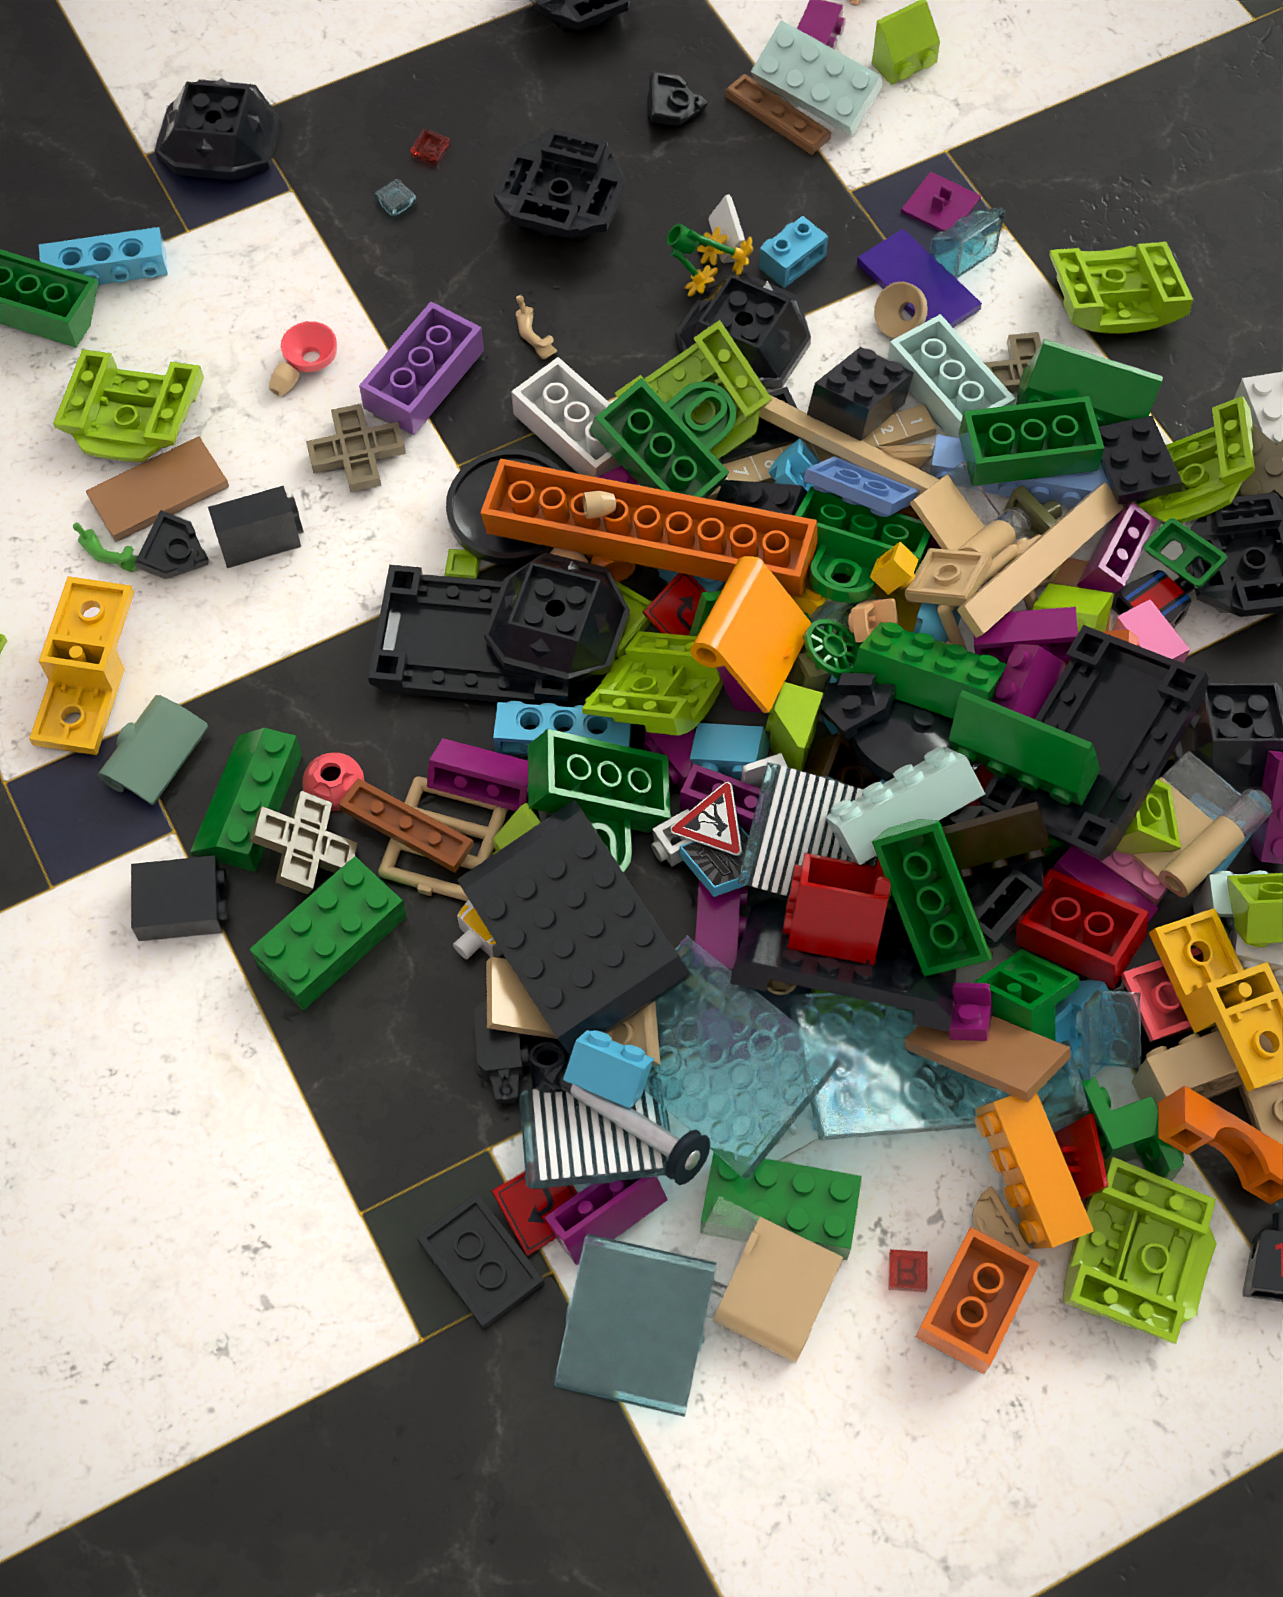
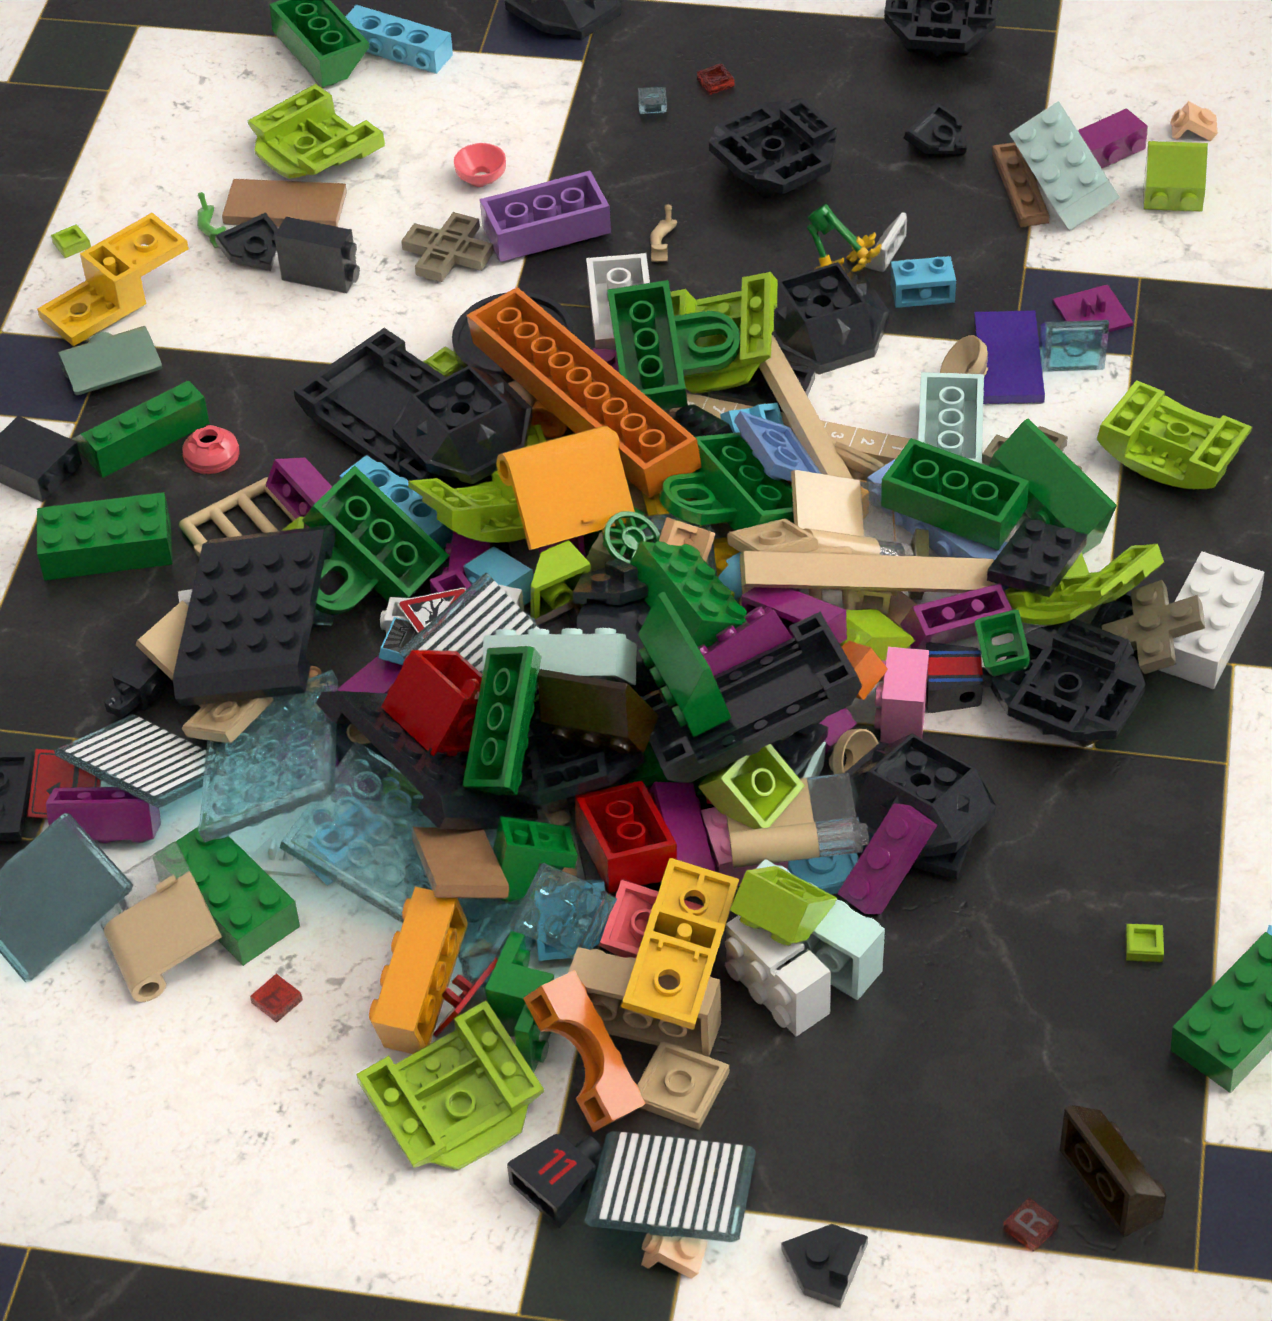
camera: 40 degrees right, 15 degrees down
plate [250,791,357,894] -> none
tan hose [269,362,300,397] -> none
dark orange plate [339,778,474,873] -> none
piece [529,1042,711,1185] -> none
medium azure brick [563,1030,654,1109] -> none
tan hose [583,491,616,519] -> none
black brick [807,347,914,441] -> none
yellow plate [870,542,919,595] -> none
orange brick [915,1227,1040,1374] -> none
magenta bracket [949,983,993,1041] -> none
tan plate [972,1186,1031,1255] -> none

